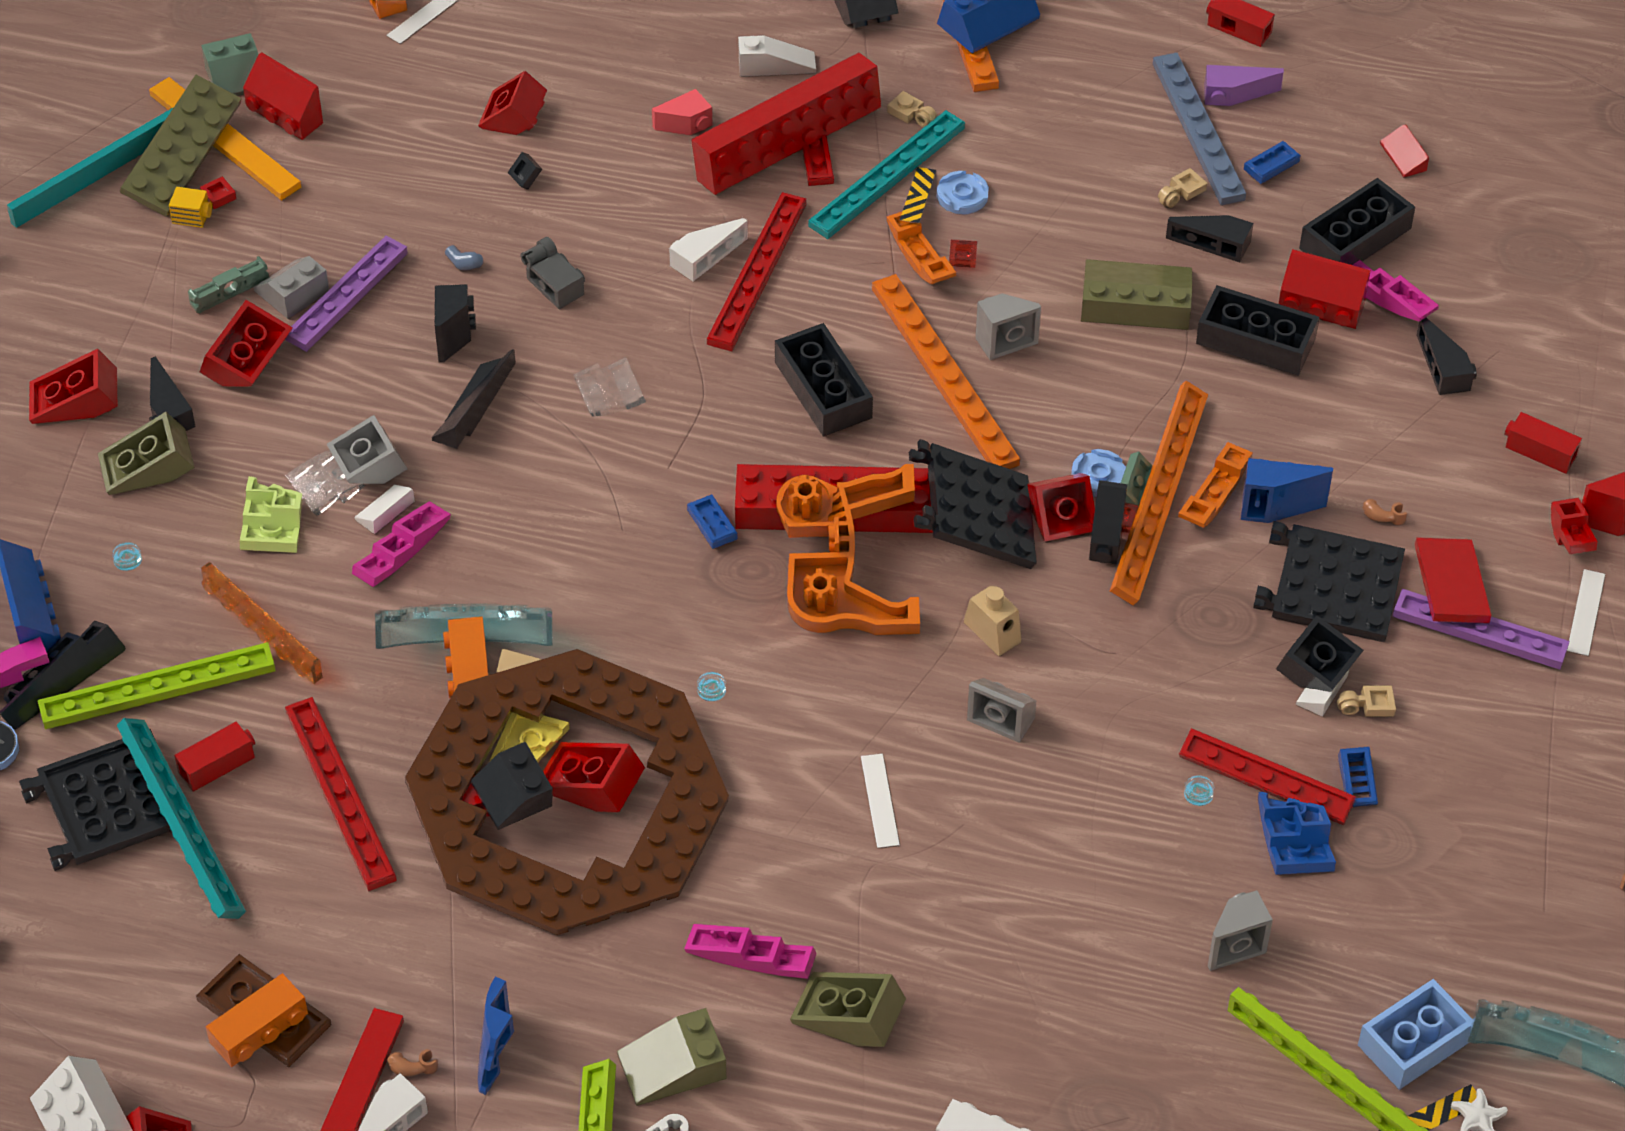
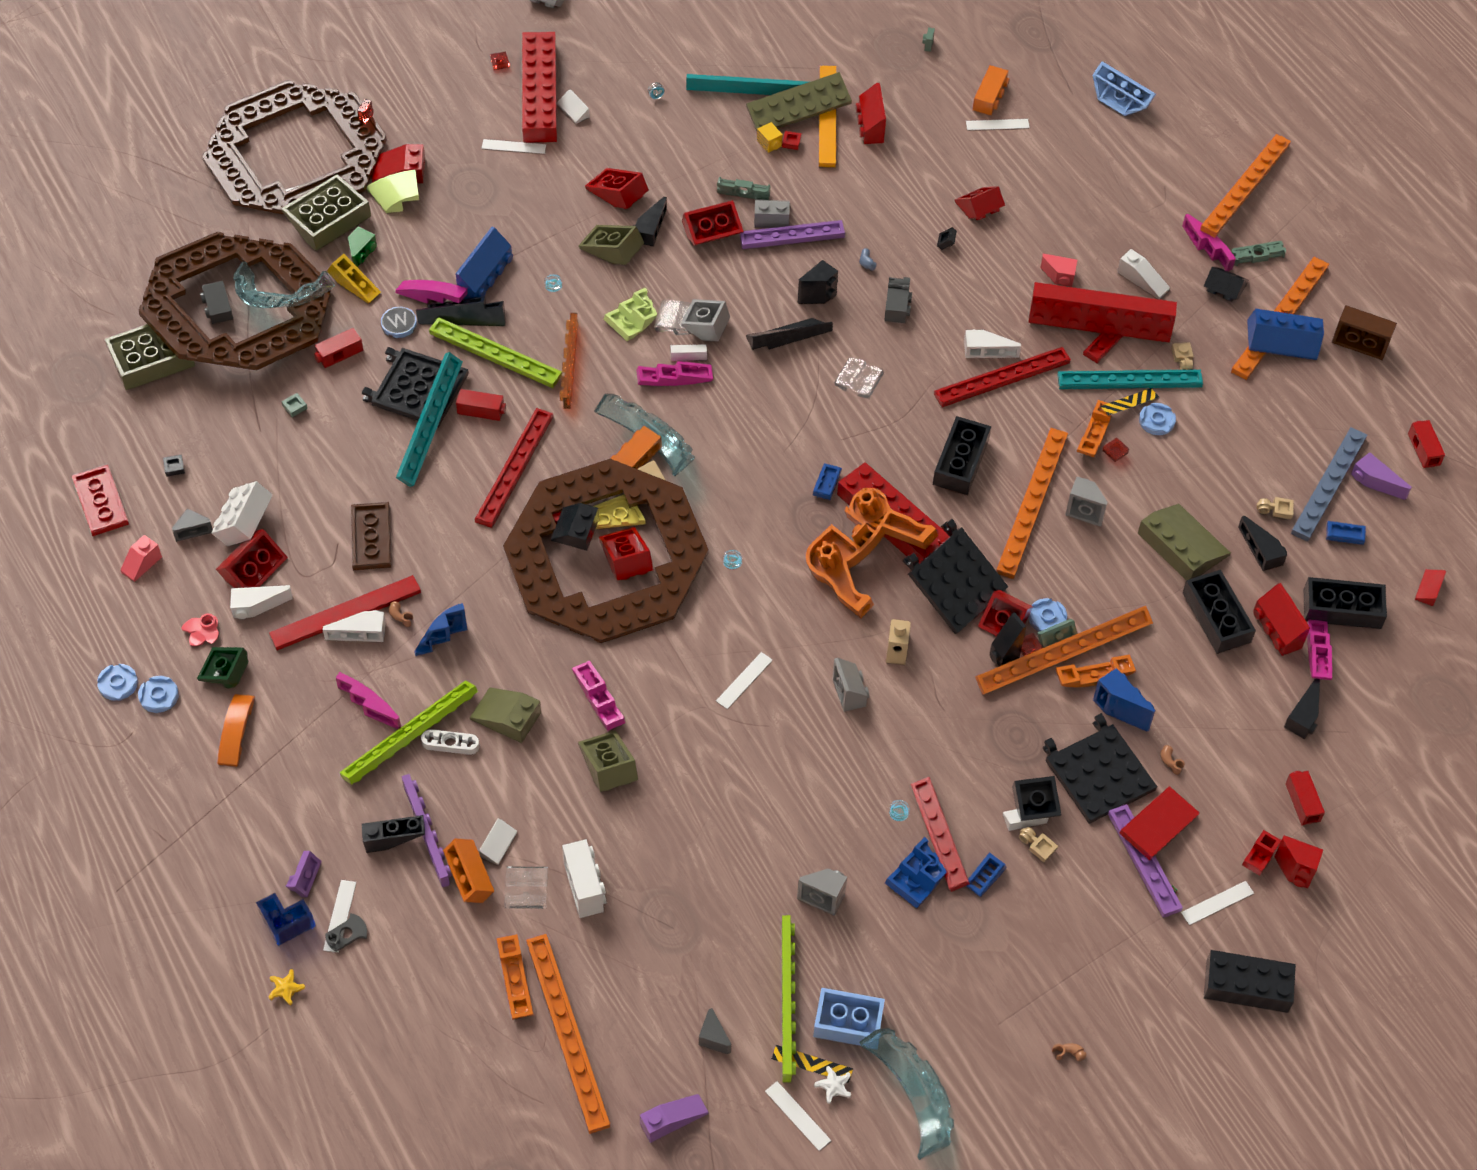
camera: 45 degrees right, 5 degrees up
sand green slope [201,33,258,96] -> none
orange brick [205,973,308,1067] -> none

